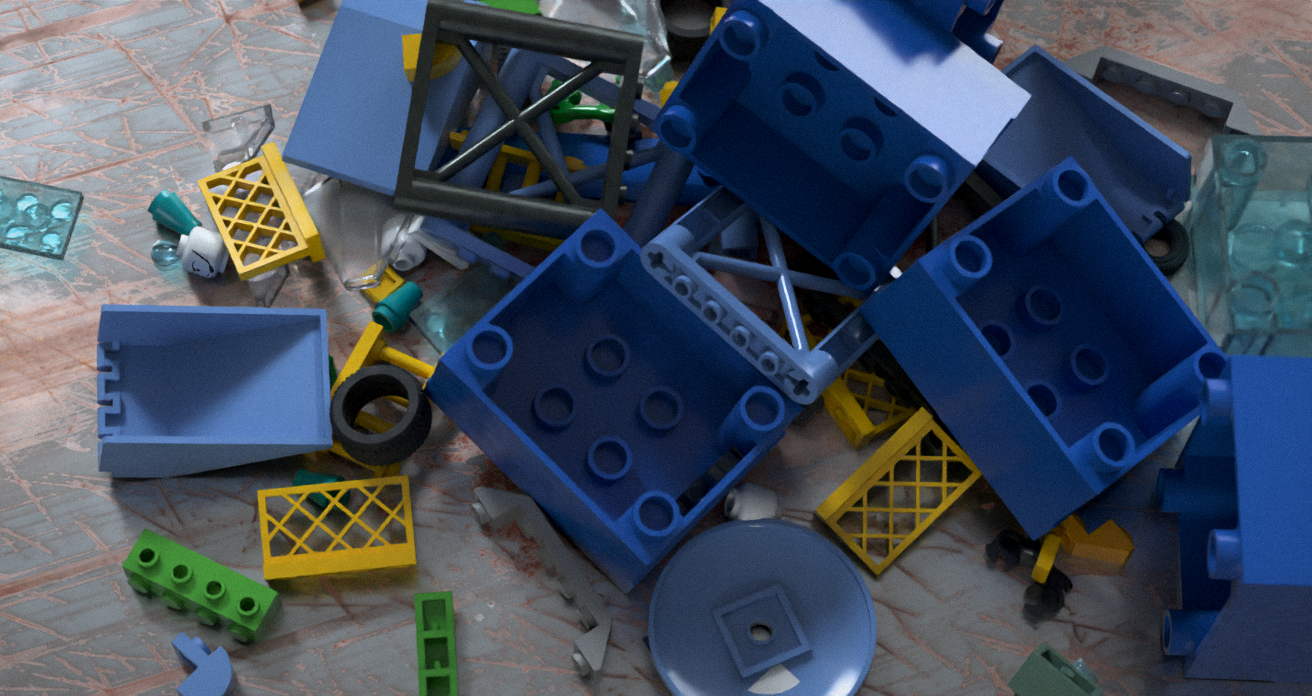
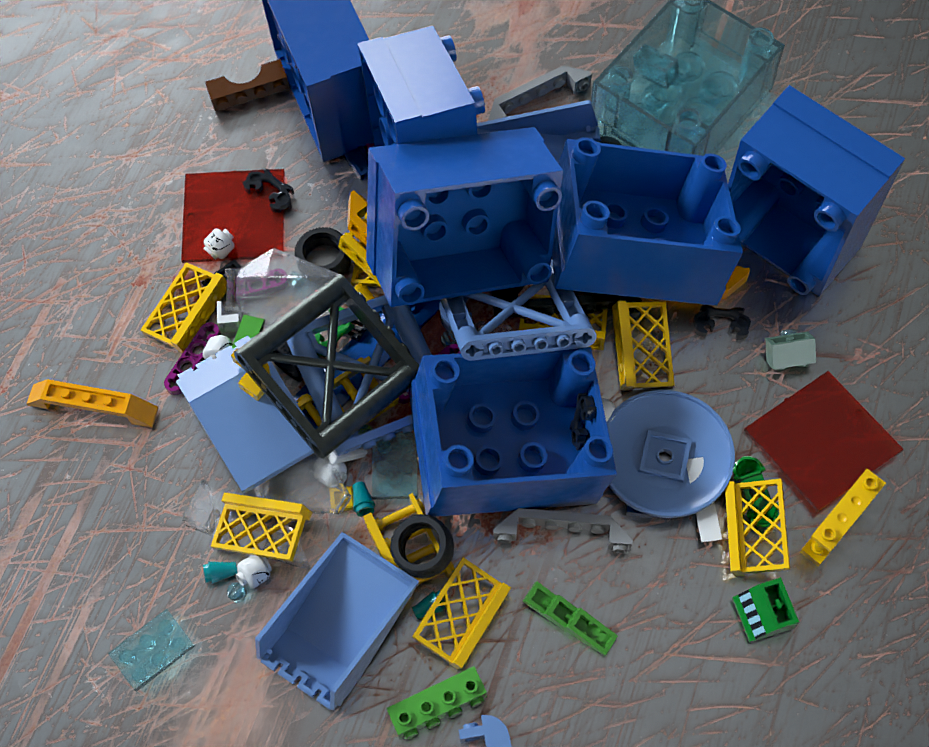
camera: 45 degrees left, 0 degrees up
yellow tile [1031,534,1062,584] -> none

